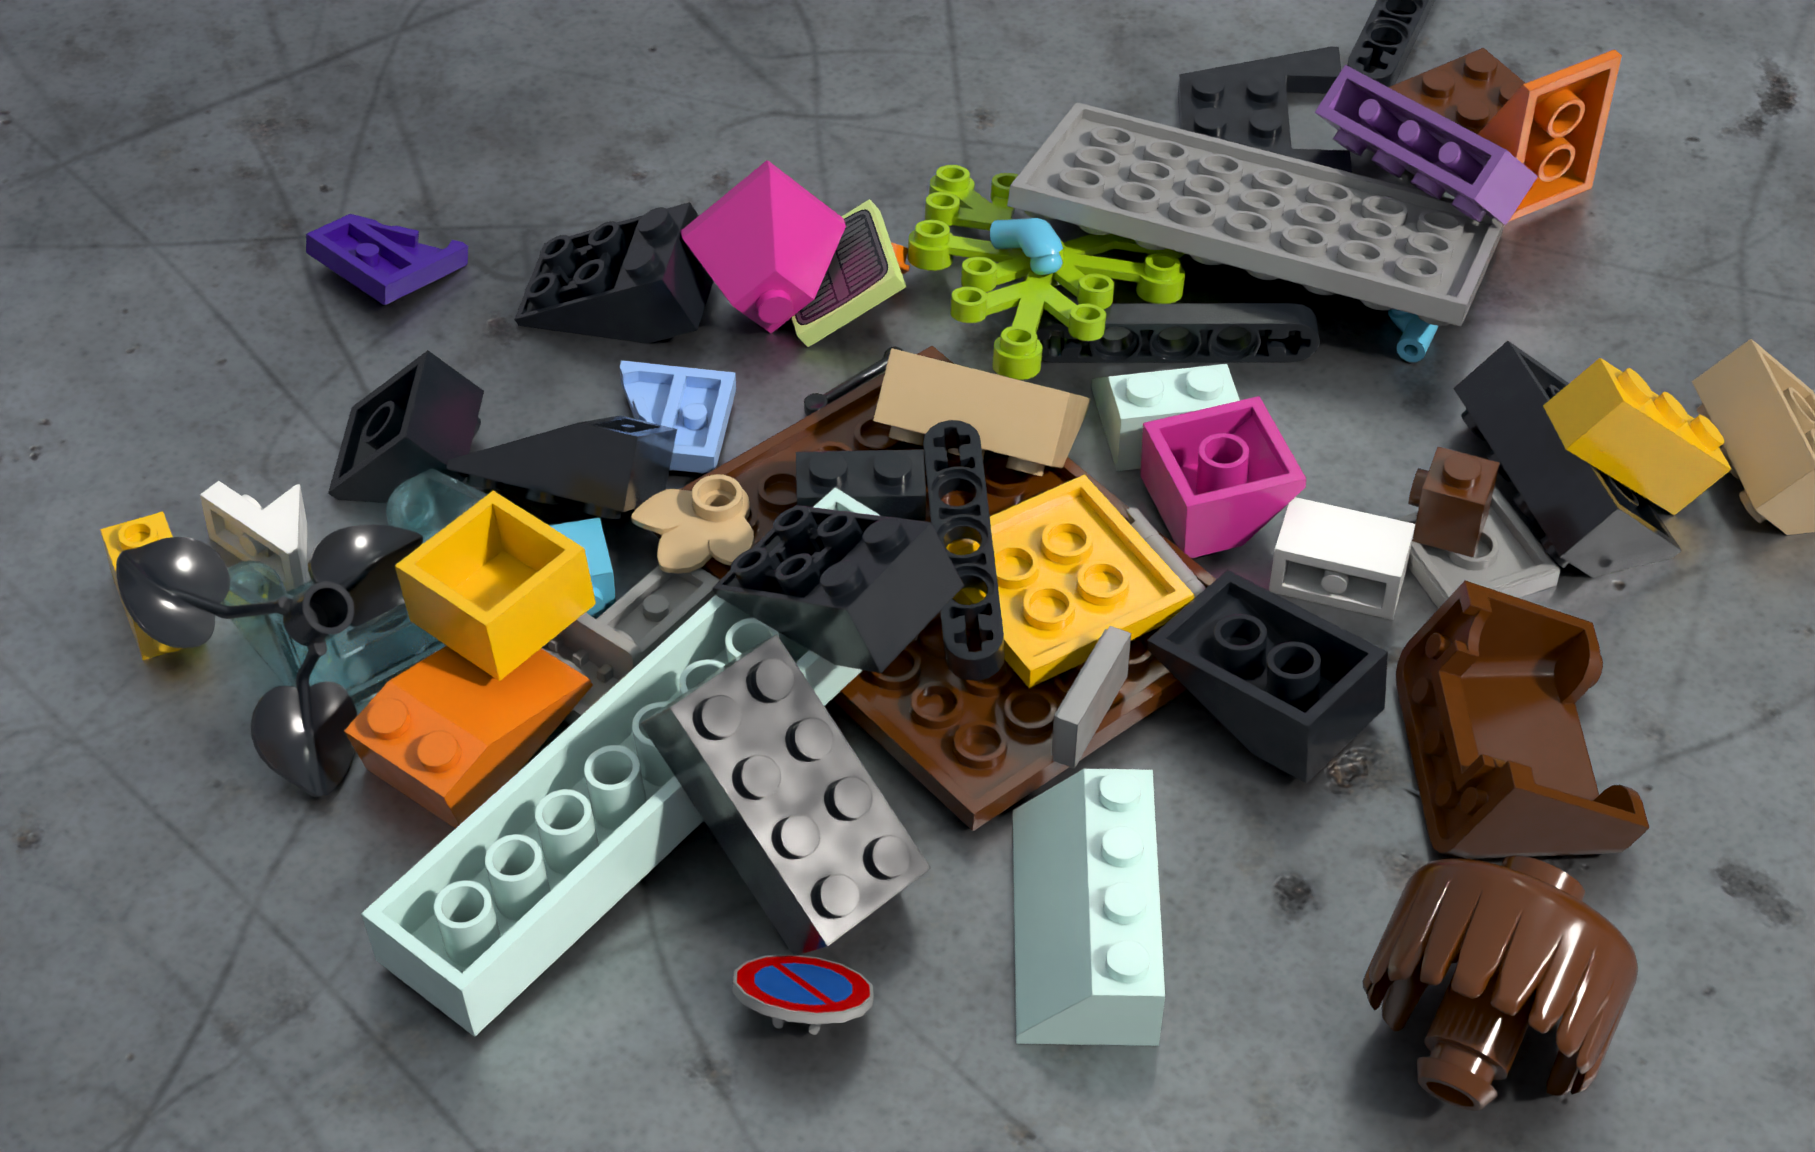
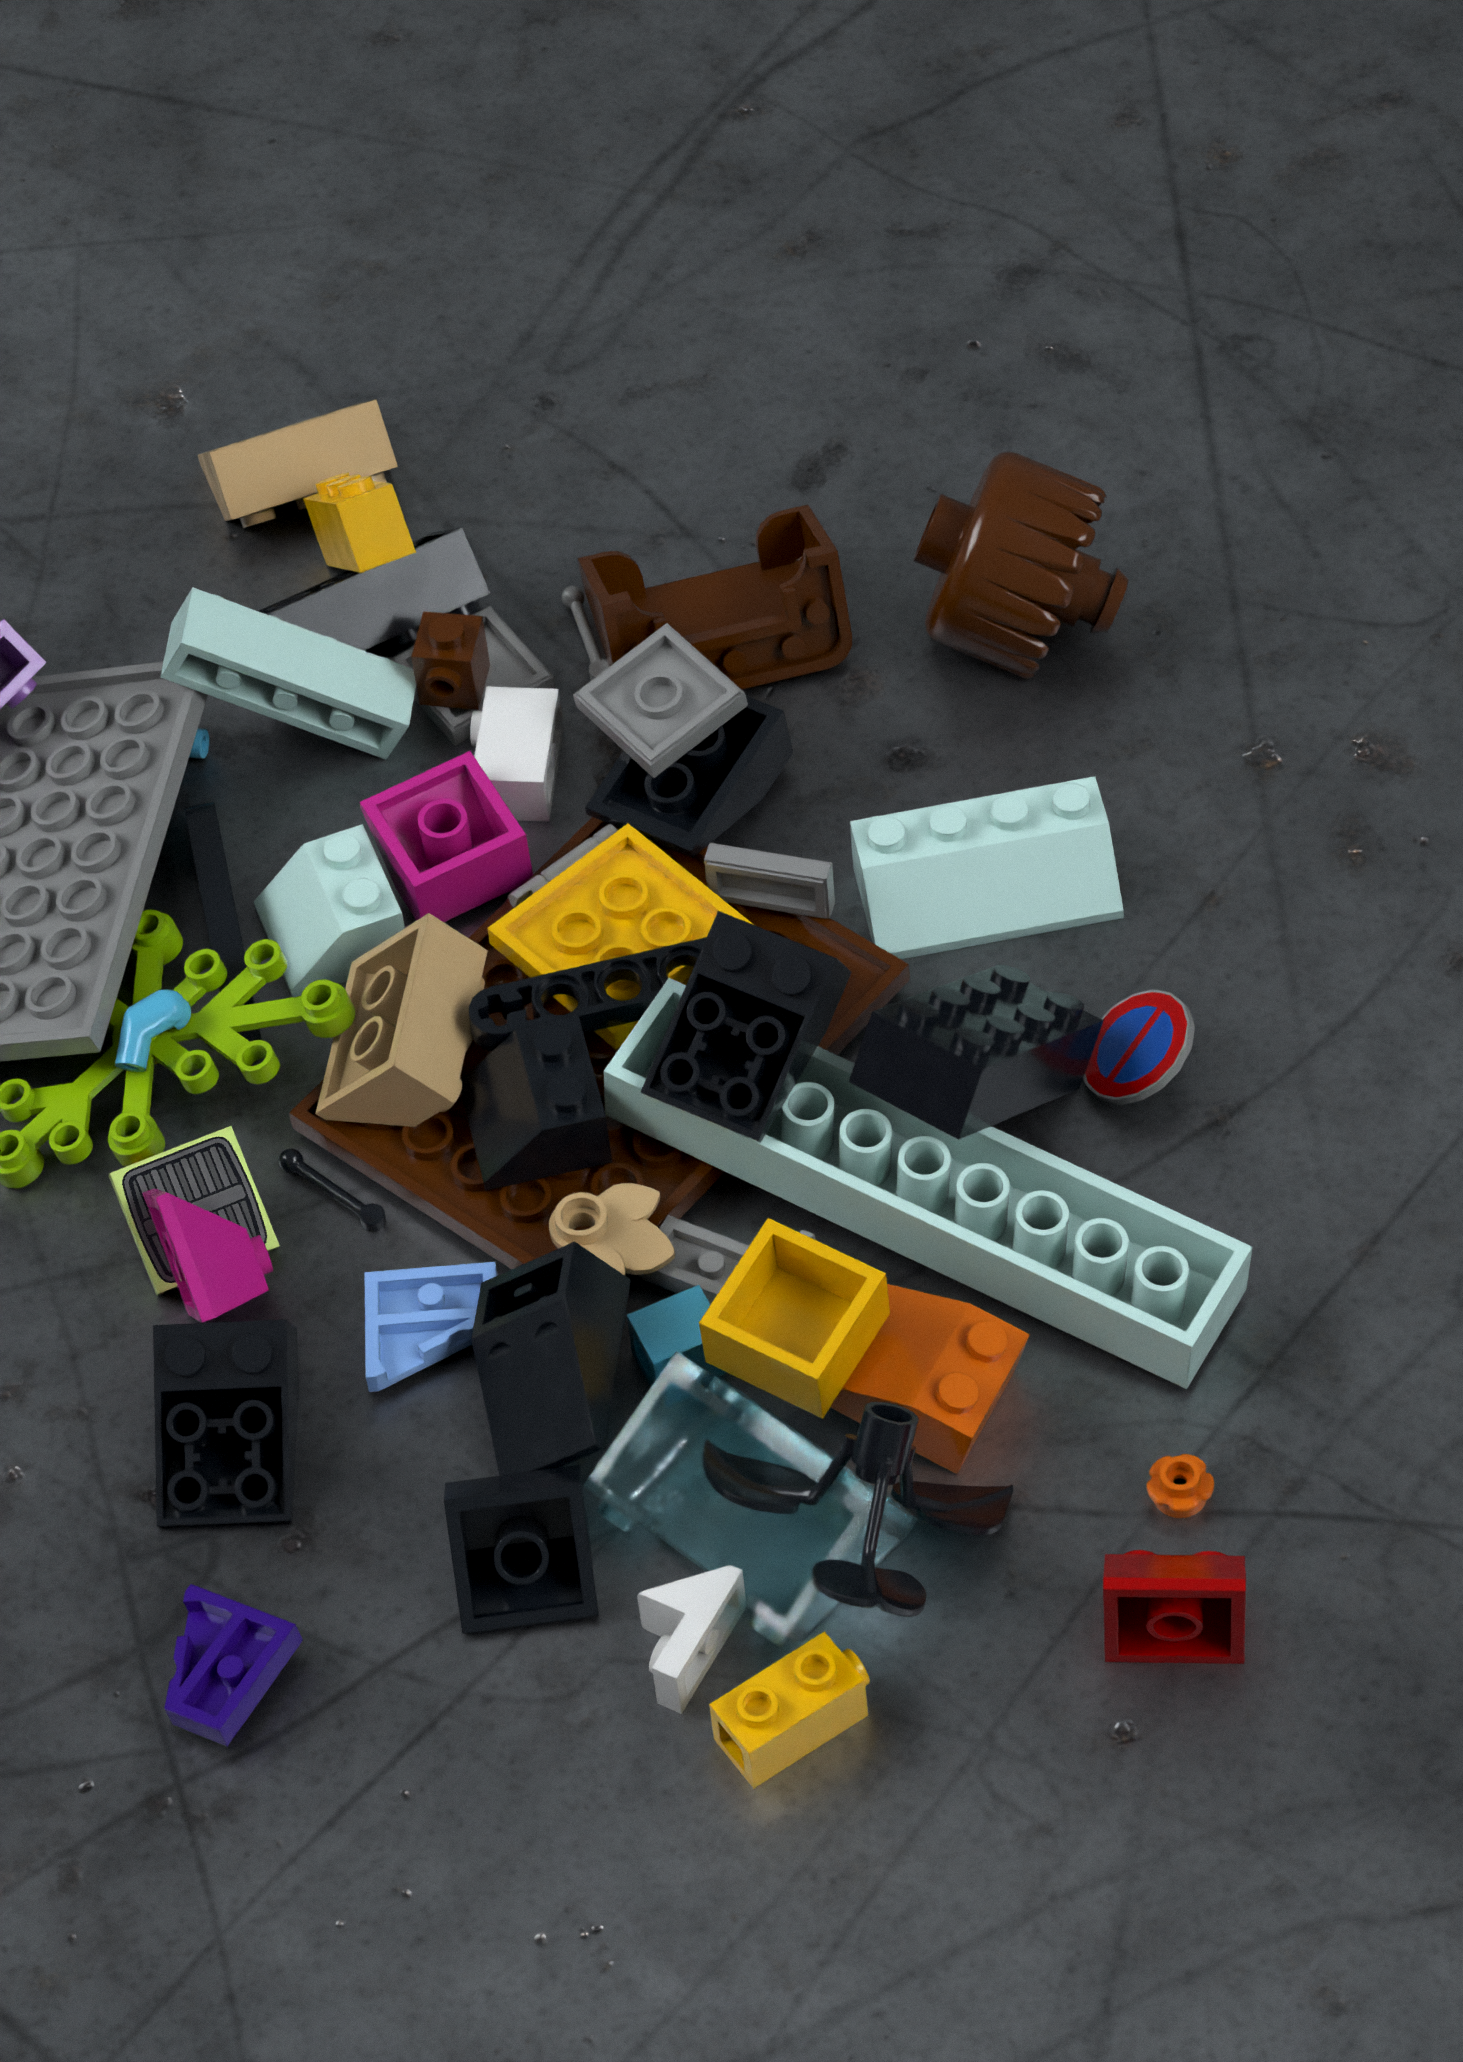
camera: 95 degrees left, 5 degrees up
none -> light aqua brick [160,587,416,760]
none -> light grey tile [573,623,748,778]
none -> red slope [1103,1550,1246,1664]
none -> orange plate [1146,1454,1214,1518]

